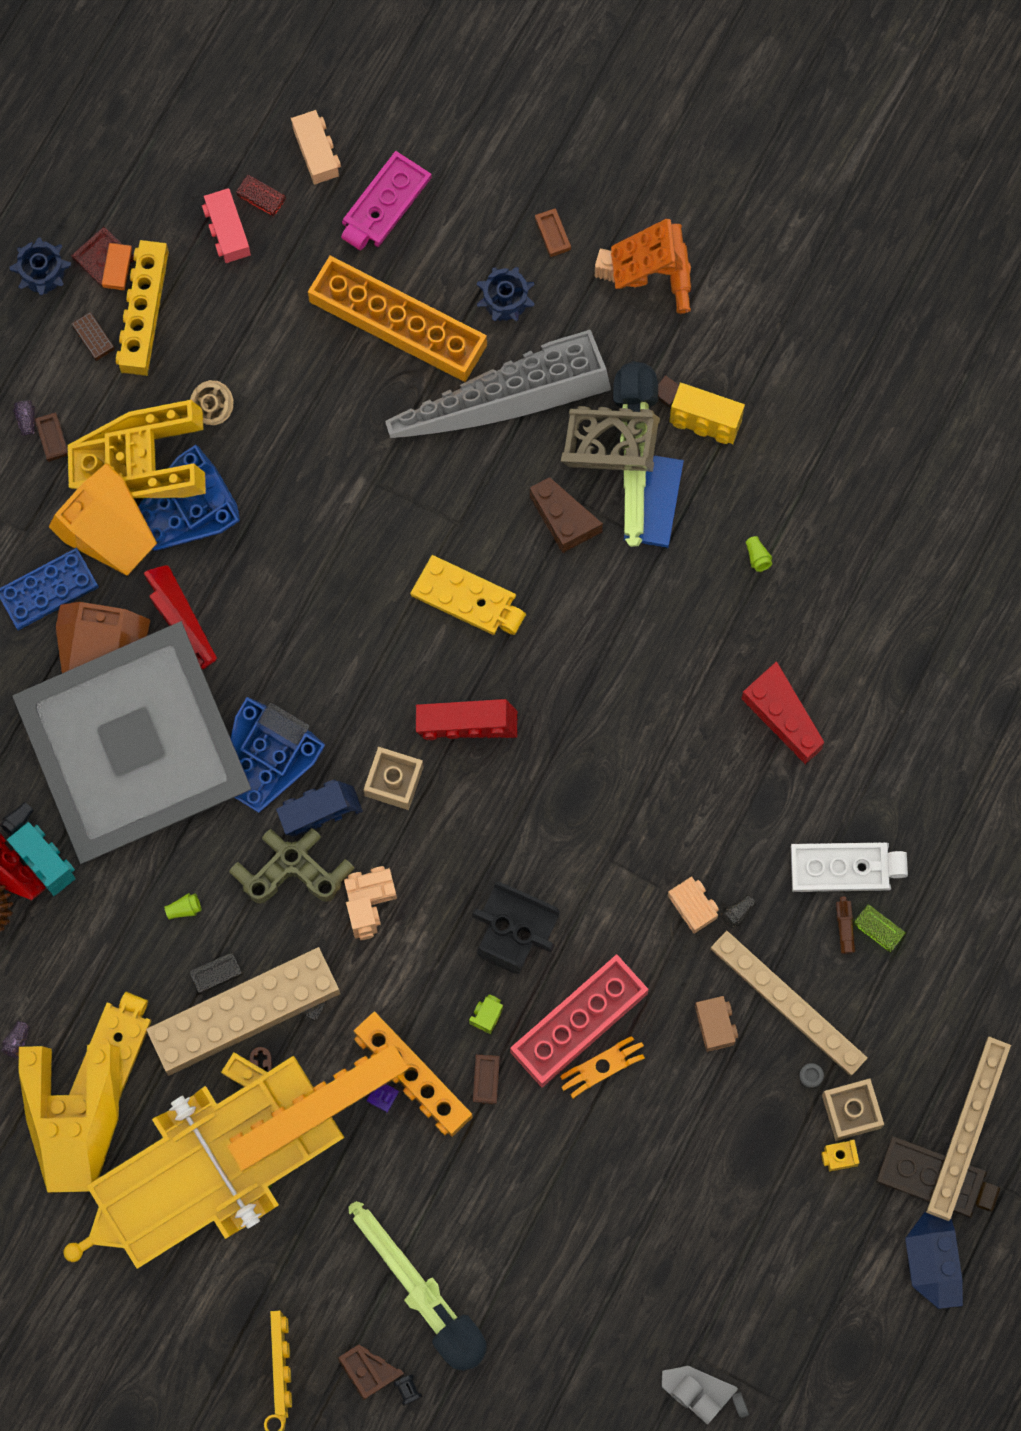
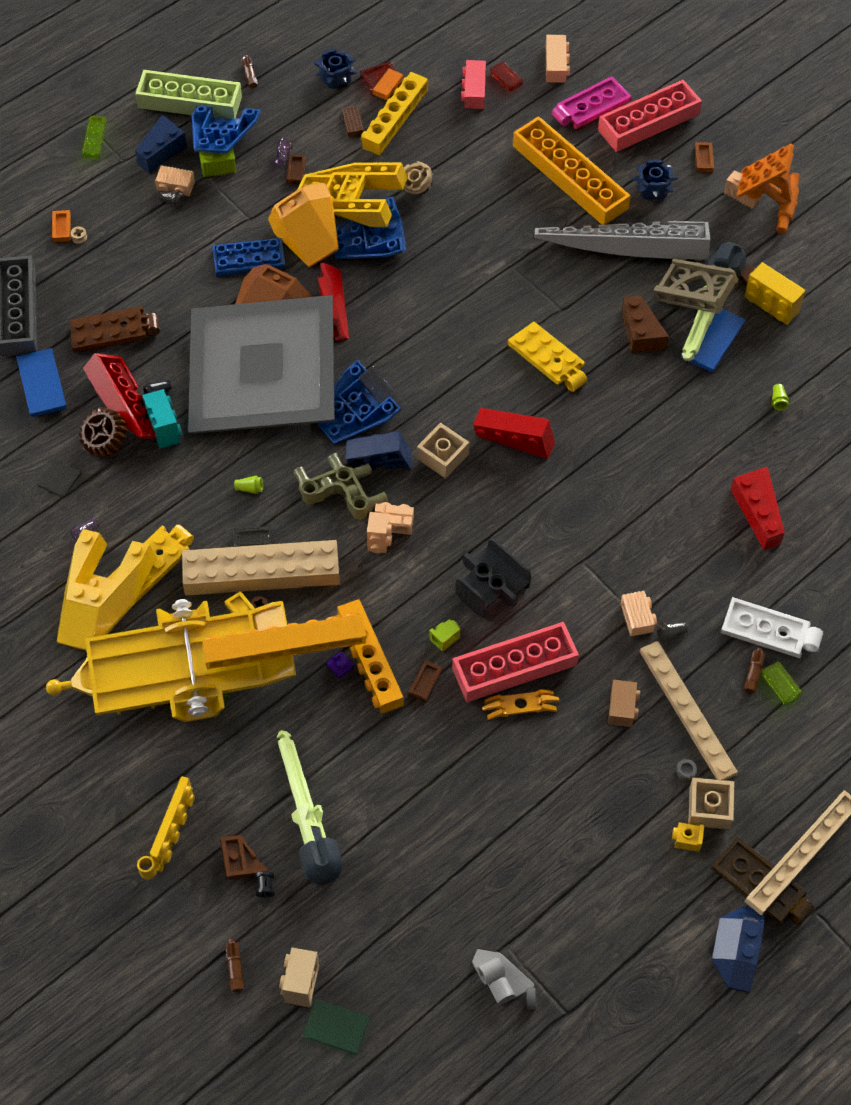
camera: 20 degrees right, 15 degrees down
none -> coral brick [598,80,702,152]

